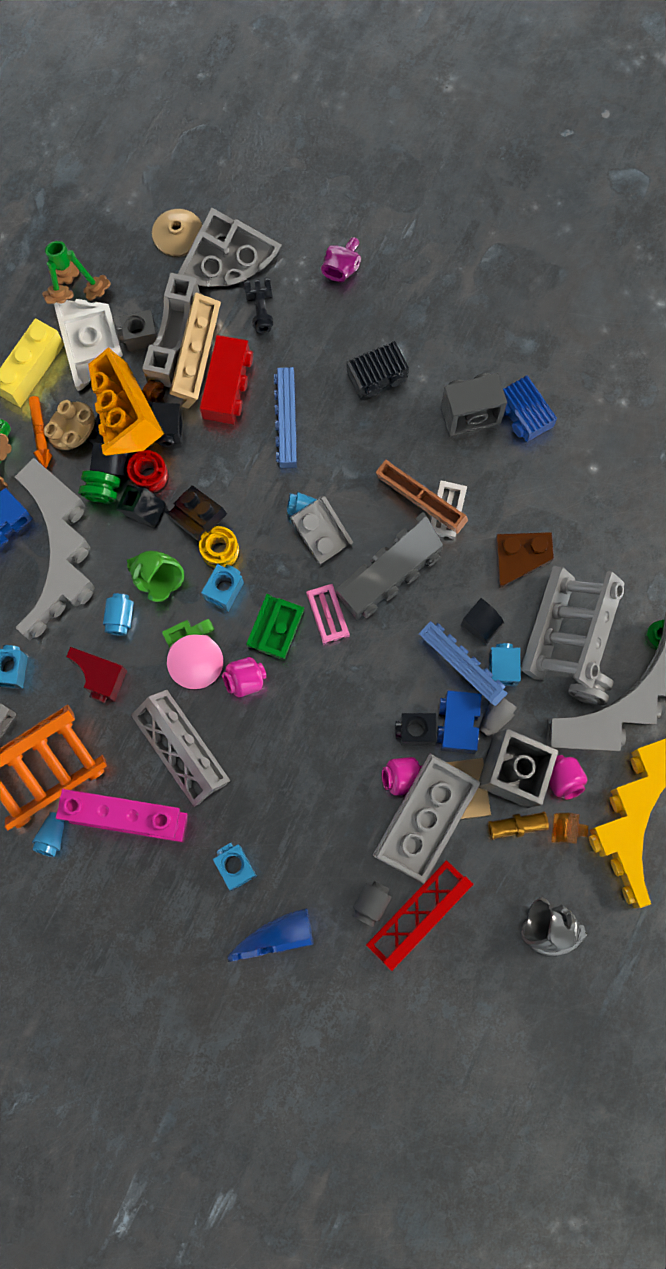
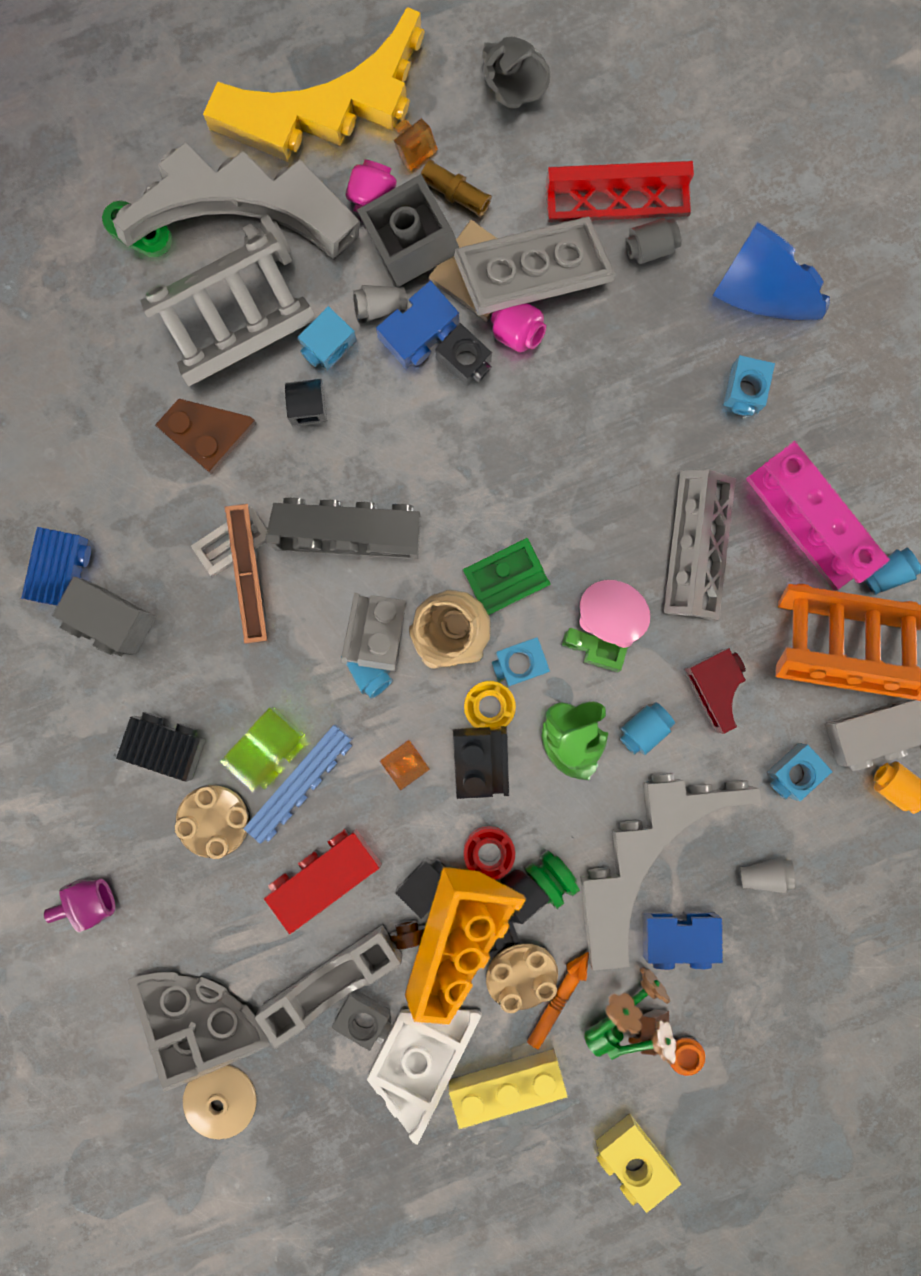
camera: 145 degrees left, 10 degrees up
plant [42,241,111,304] -> none
black brick [116,485,166,527] -> none
tan fence [169,293,221,409] -> none
dark pink head [222,657,266,698] -> none
black hinge [244,278,273,333] -> none
bright pink tile [306,584,350,645] -> none
medium blue piece [419,621,507,706] -> none
none -> tan dish [175,785,249,859]
none -> clear neon green brick [220,707,305,792]
none -> clear orange tile [380,739,430,791]
none -> tan helmet [409,590,491,668]

